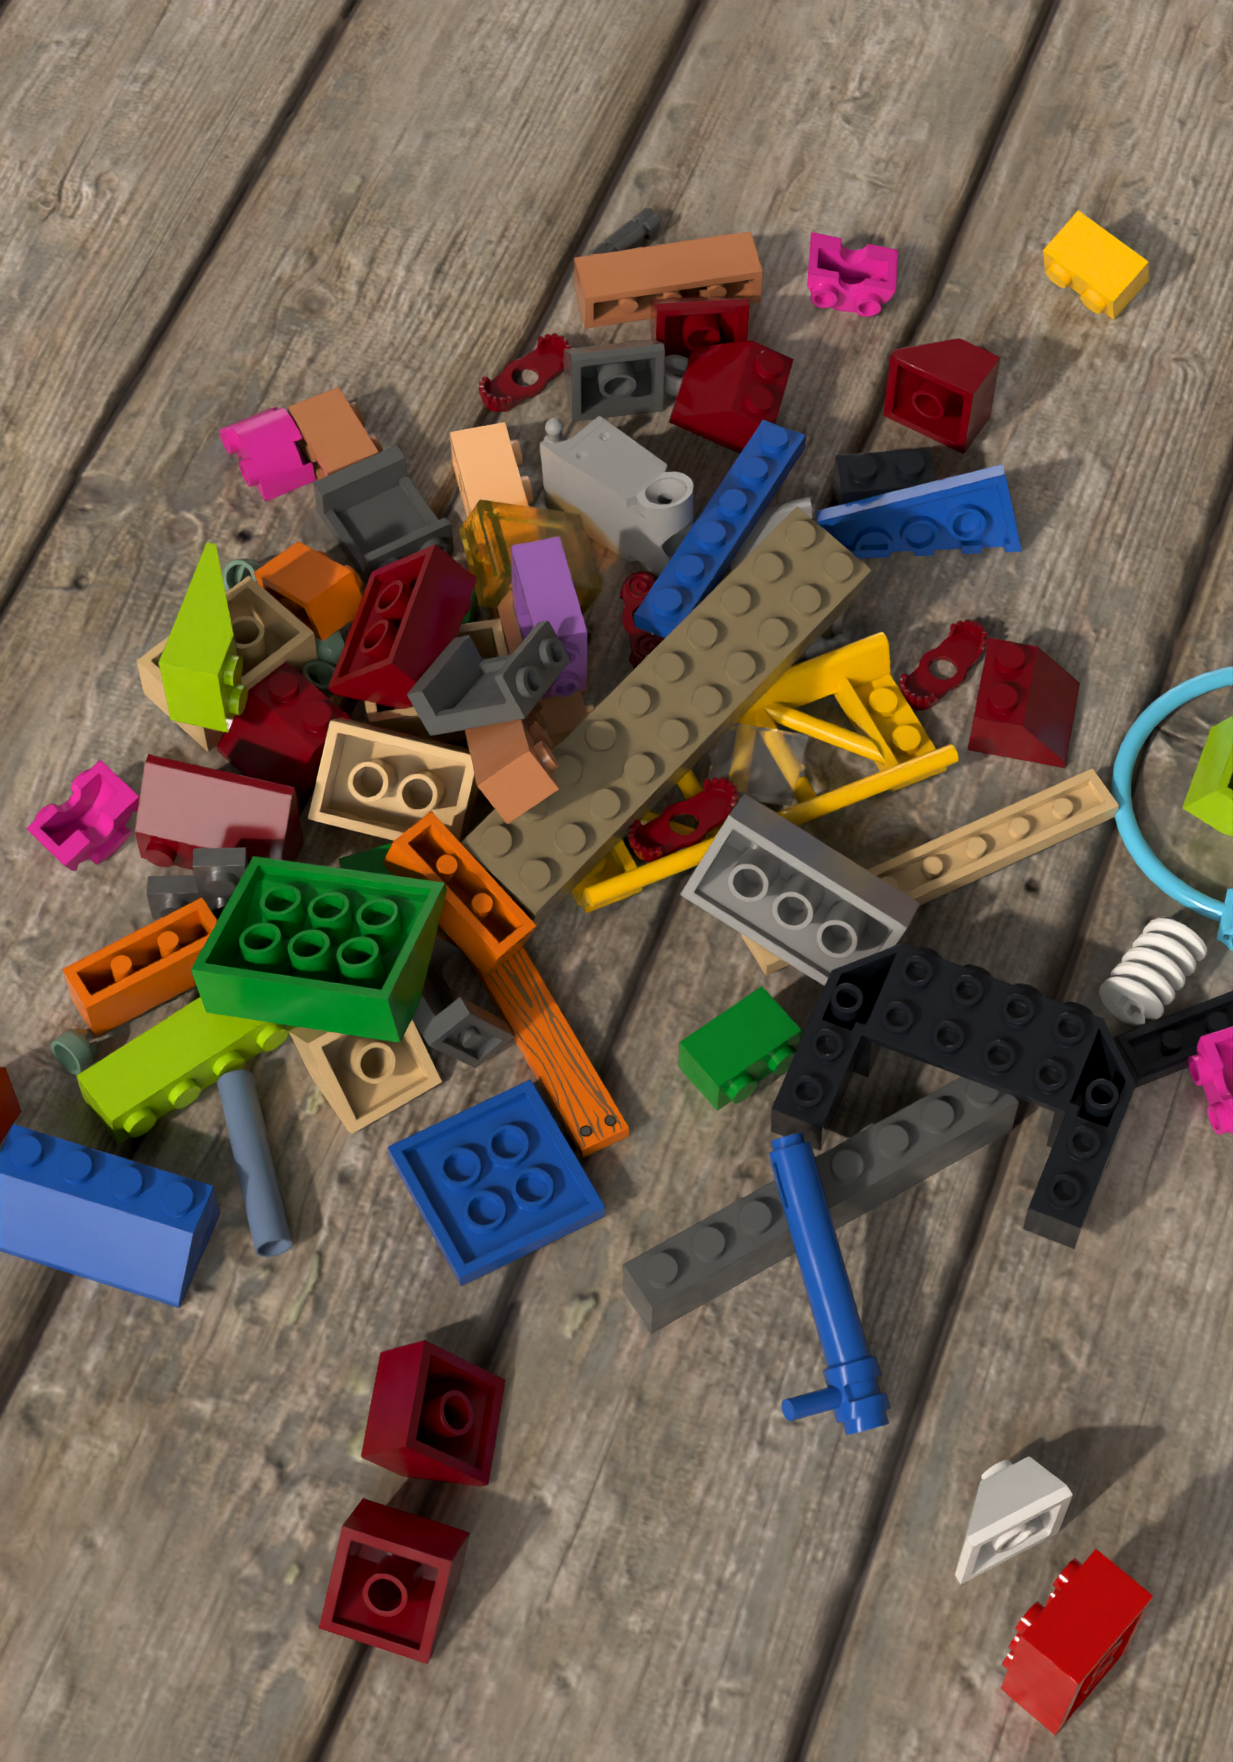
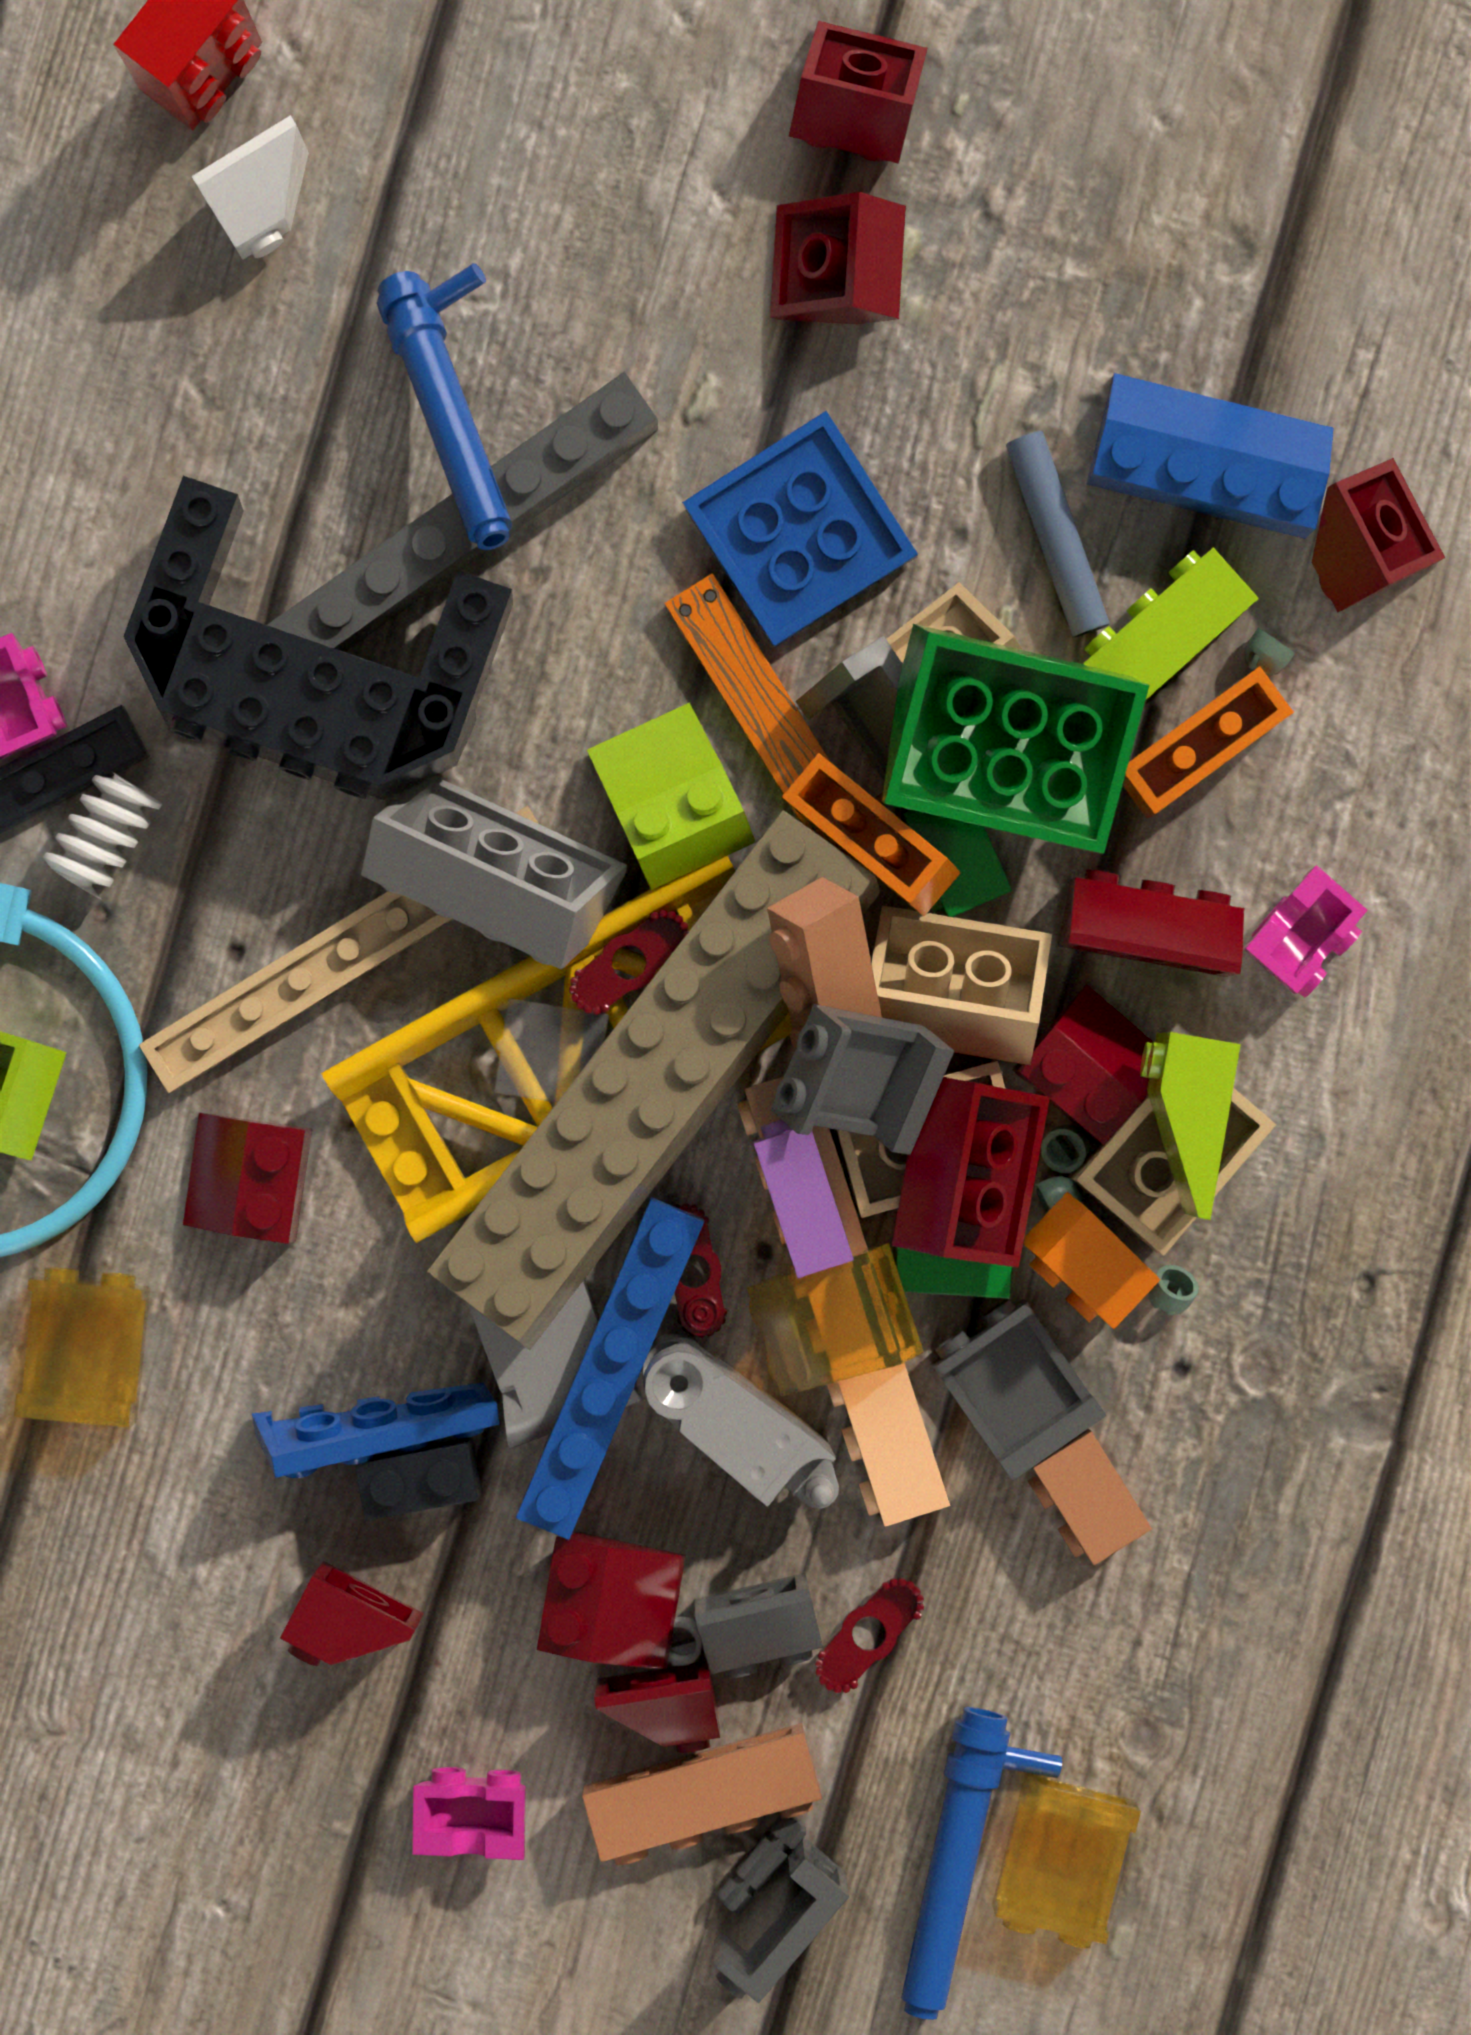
camera: 175 degrees right, 30 degrees up
flat silver plate [147,848,249,920] -> none
dark pink cylinder [219,407,316,502] -> none
green brick [678,986,802,1111] -> none
dark red piece [899,619,988,711] -> none
yellow brick [1043,210,1149,320] -> none
none -> clear yellow panel [14,1267,150,1428]
none -> lime slope [587,702,756,890]
none -> dark grey panel [714,1837,849,2004]
none -> blue cylinder [901,1707,1062,2020]
none -> clear yellow panel [992,1773,1141,1948]

